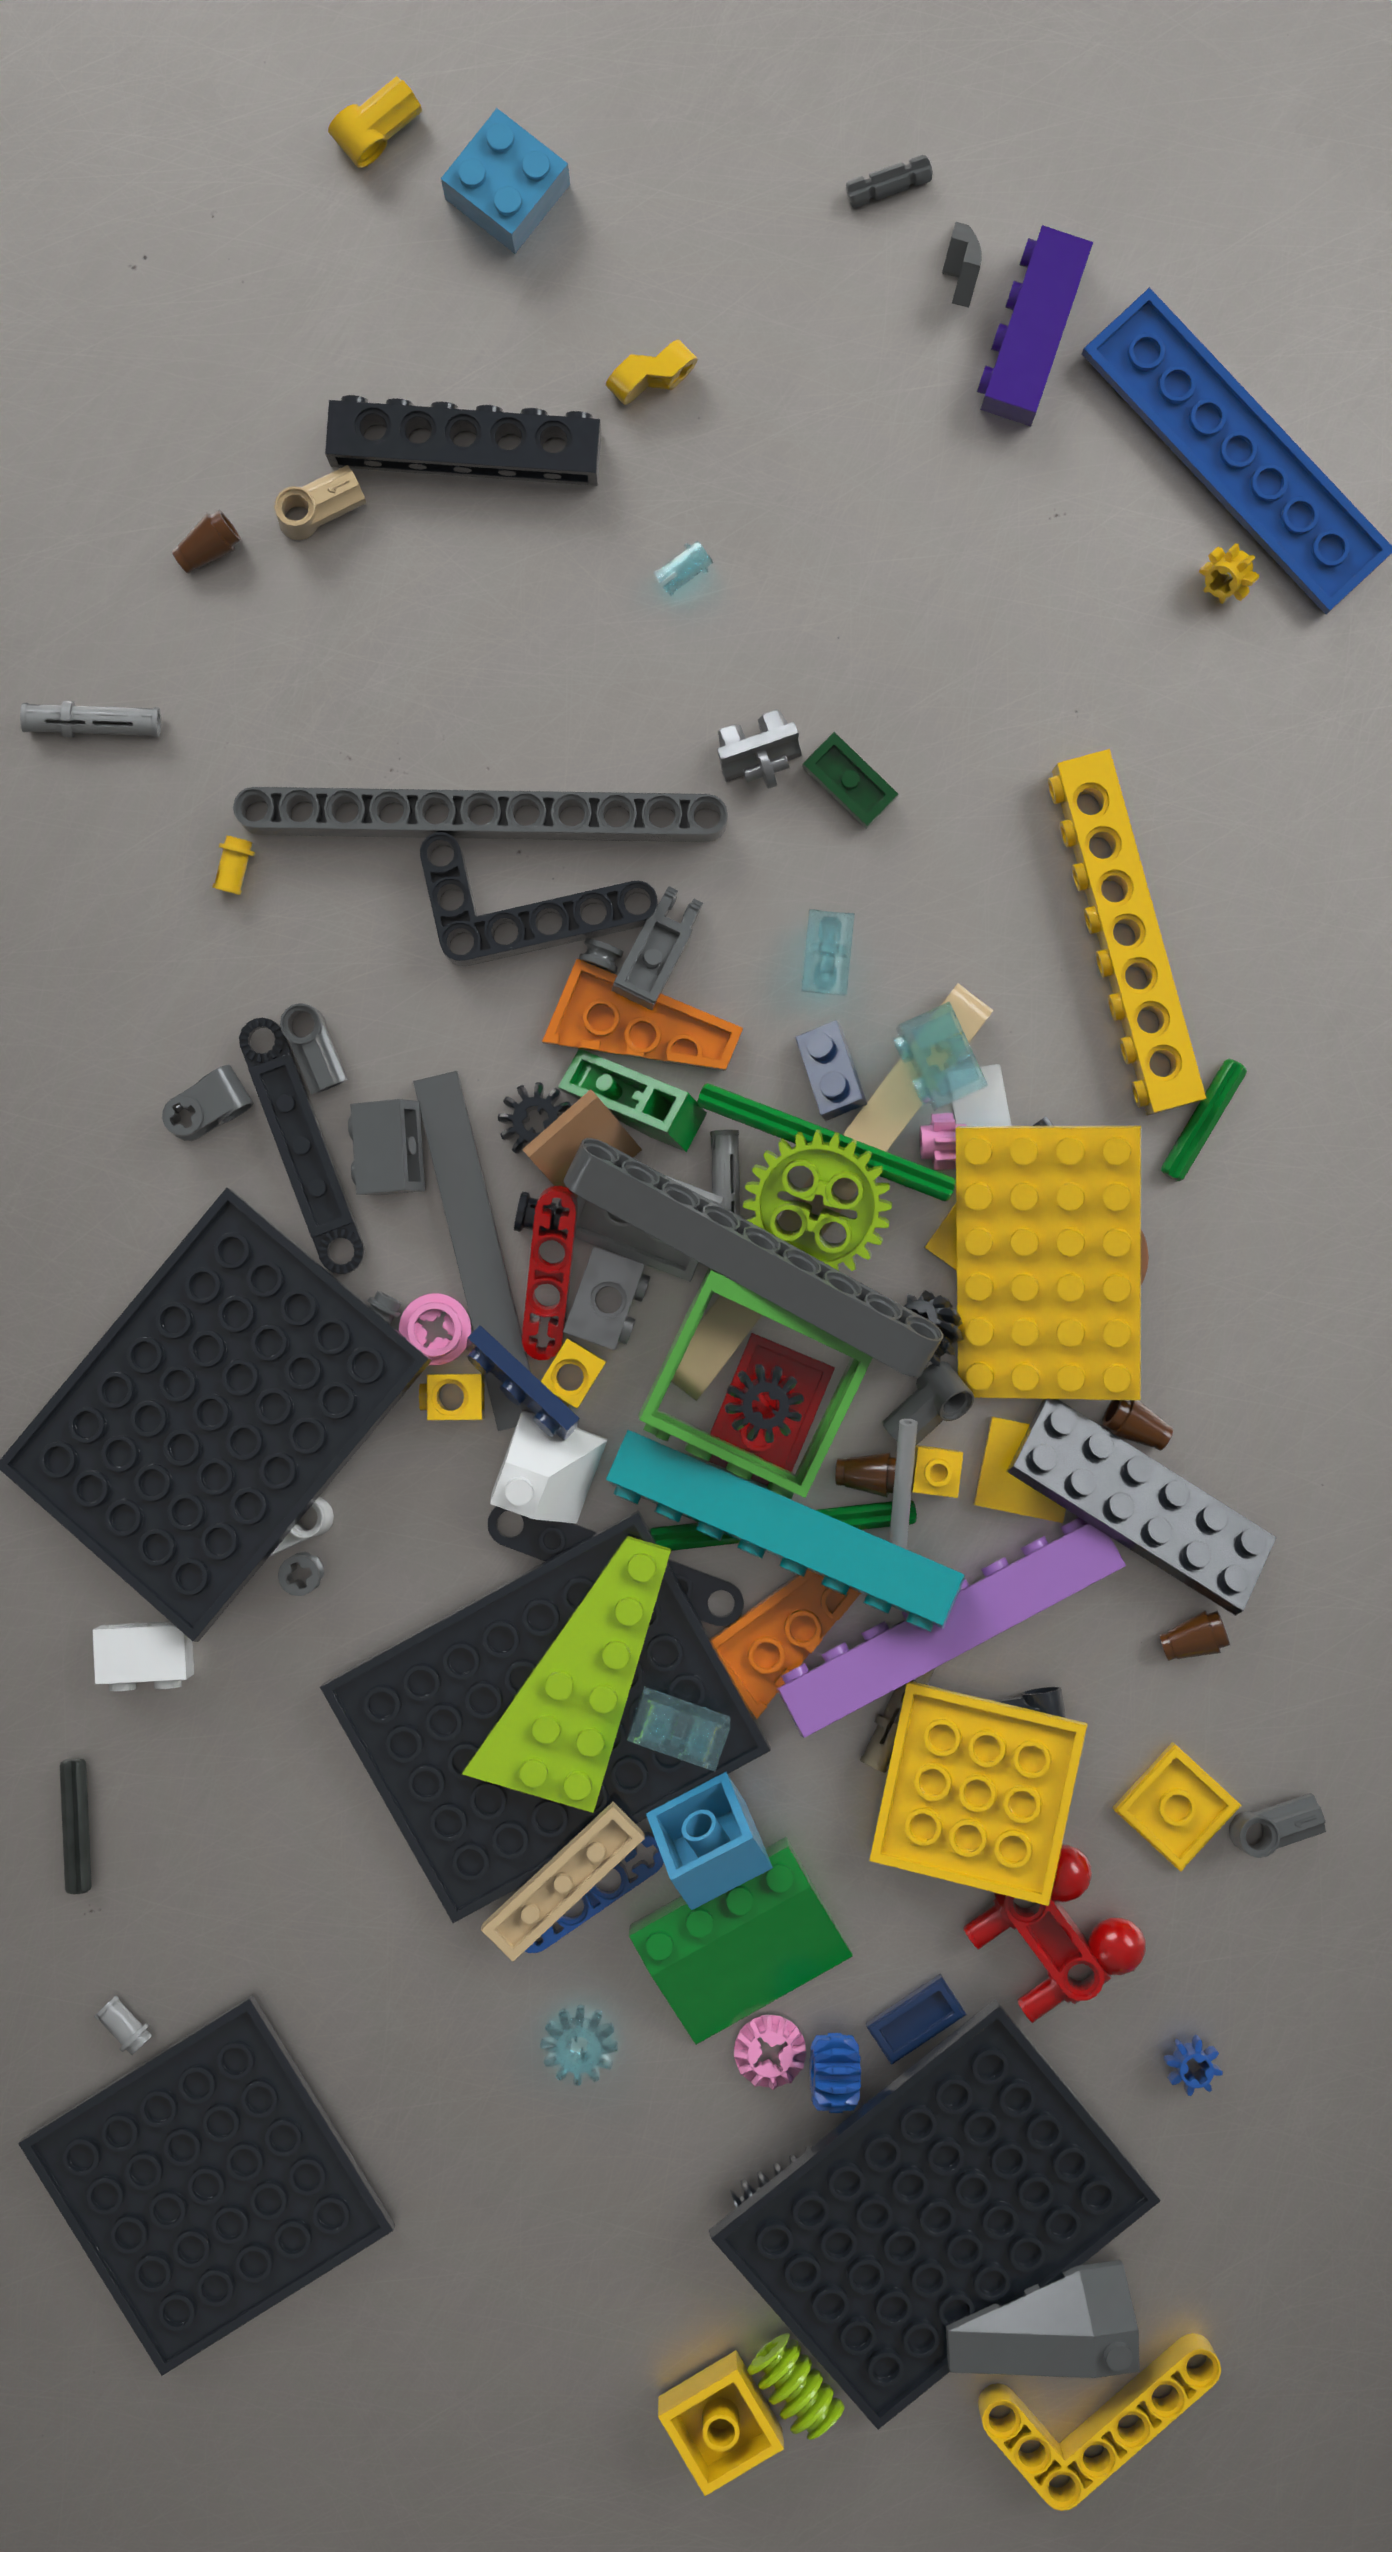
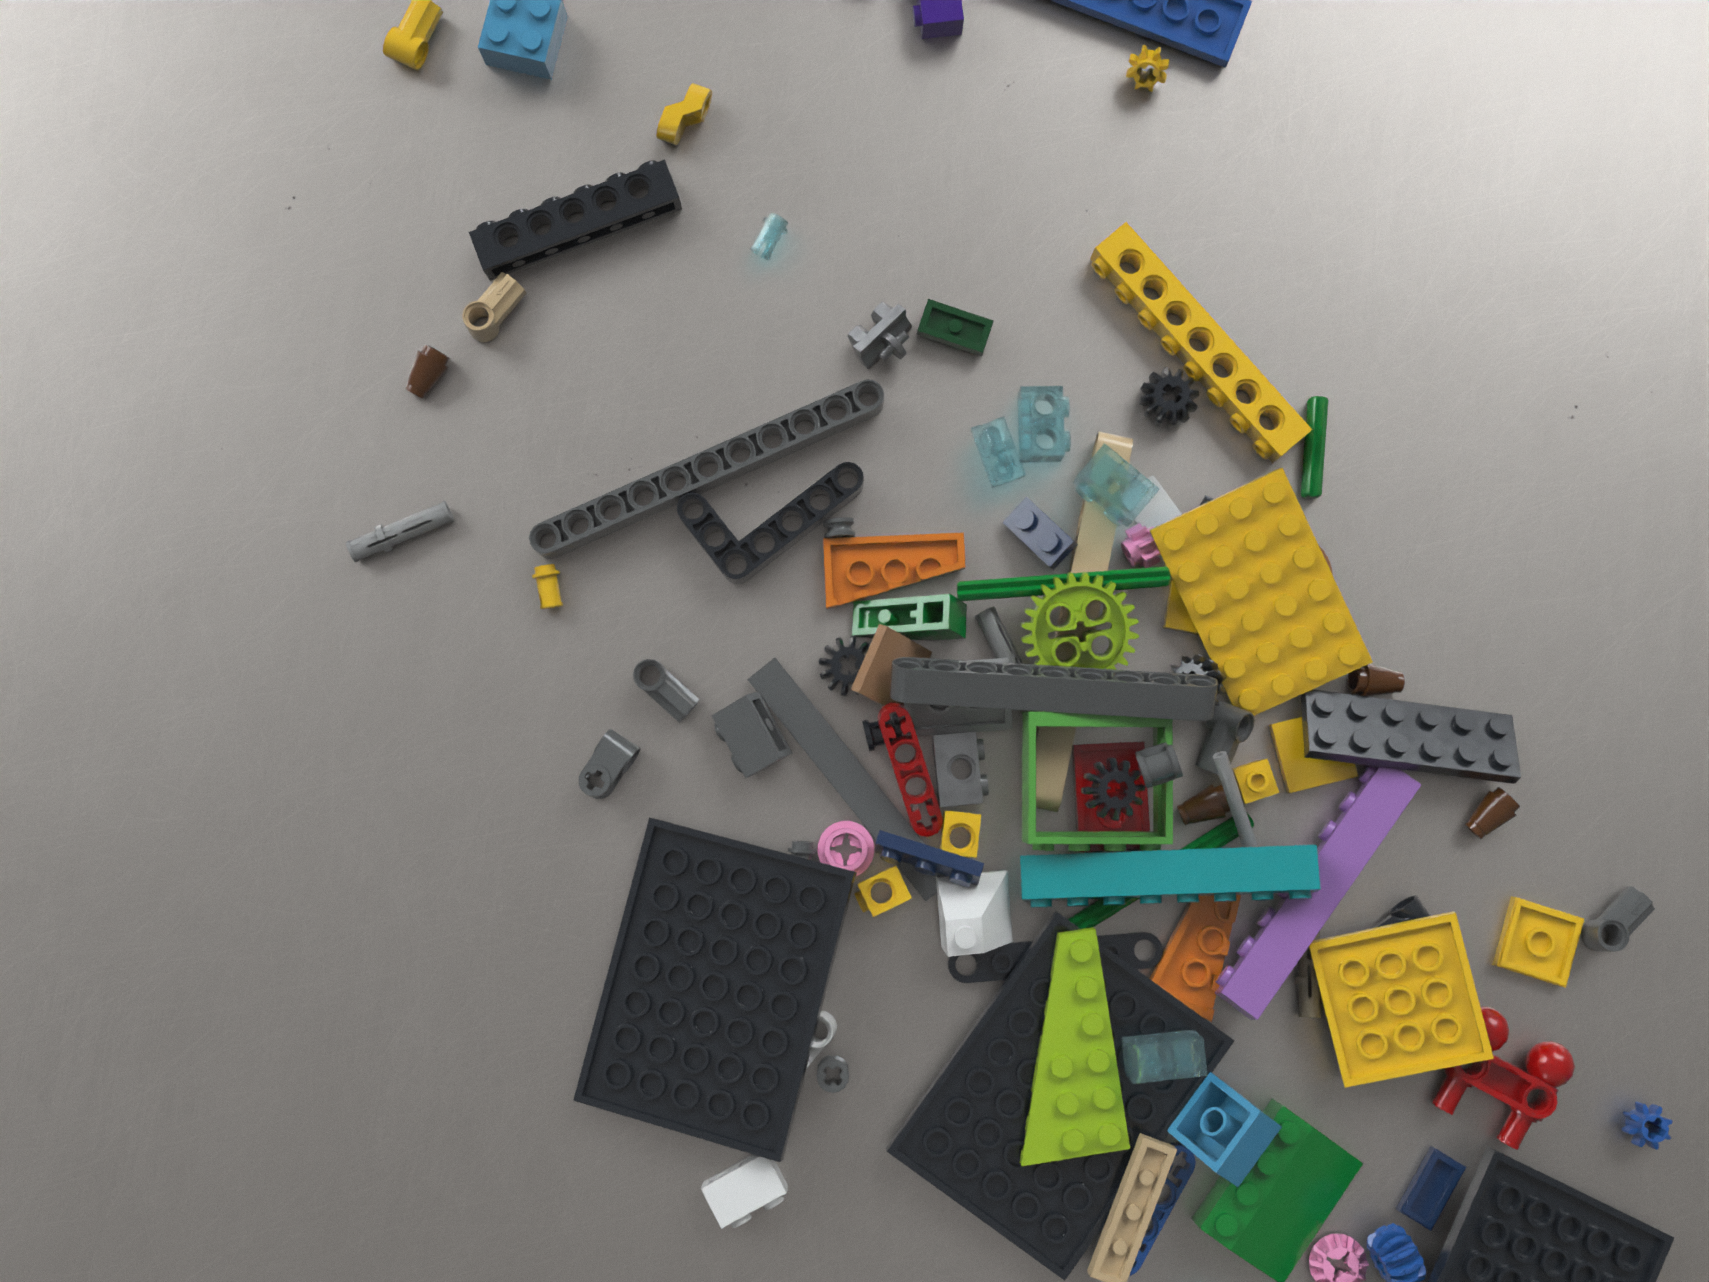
camera: 25 degrees left, 5 degrees down
black plate [239,1017,365,1274] -> none
dark grey hinge [611,886,703,1010] -> none
none -> clear light blue brick [1017,386,1071,463]
none -> dark grey piece [1135,742,1183,788]
none -> black gear [1139,367,1200,428]

